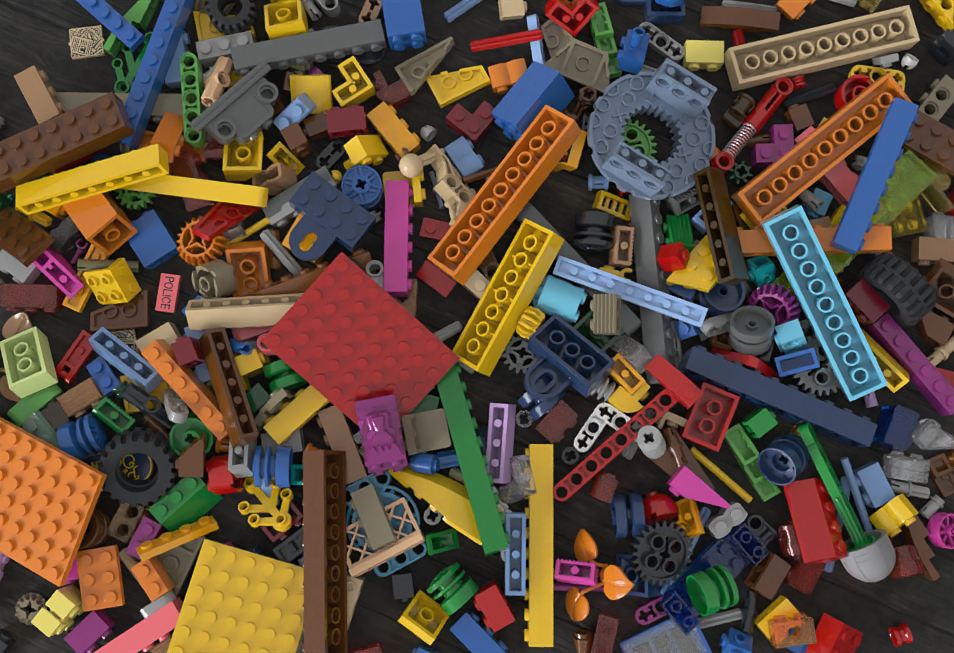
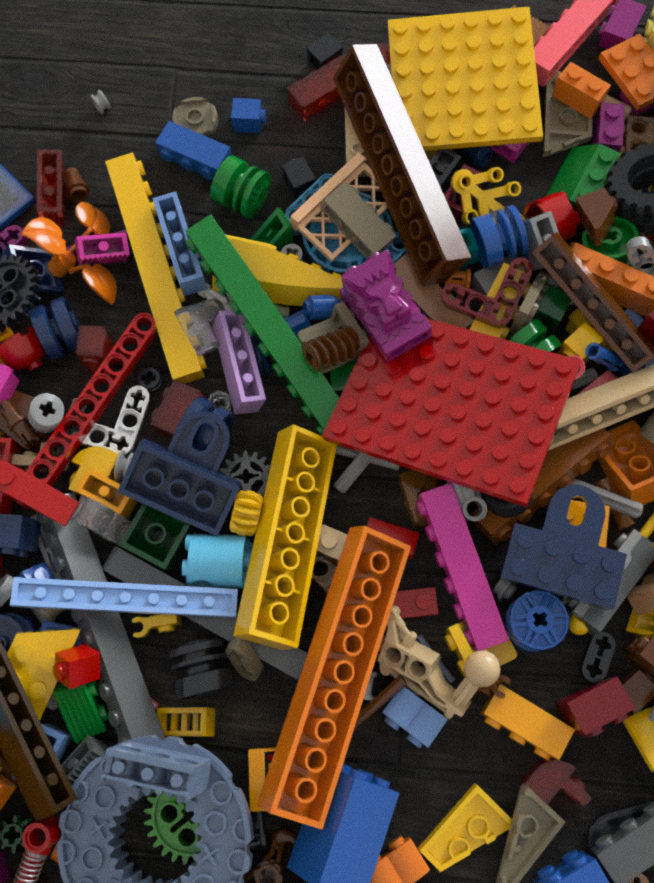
camera: 160 degrees right, 10 degrees down
light orange plate [136,515,219,562] -> none
light grey beam [140,590,177,619] -> none
yellow brick [332,56,376,108] -> none
yellow brick [343,135,388,171] -> none
yellow brick [398,590,449,645] -> none
light grey hinge [420,125,437,142] -> none
dark red brick [446,100,495,147] -> none
red brick [473,579,515,633] -> none
medium blue bush [588,174,609,191] -> none
dark tan brick [590,294,621,335] -> none
medium nougat brick [608,226,635,268] -> none
none -> dark tan beam [225,637,264,681]
none -> reddish brown piece [302,326,360,372]
none -> dark red beam [441,258,533,329]

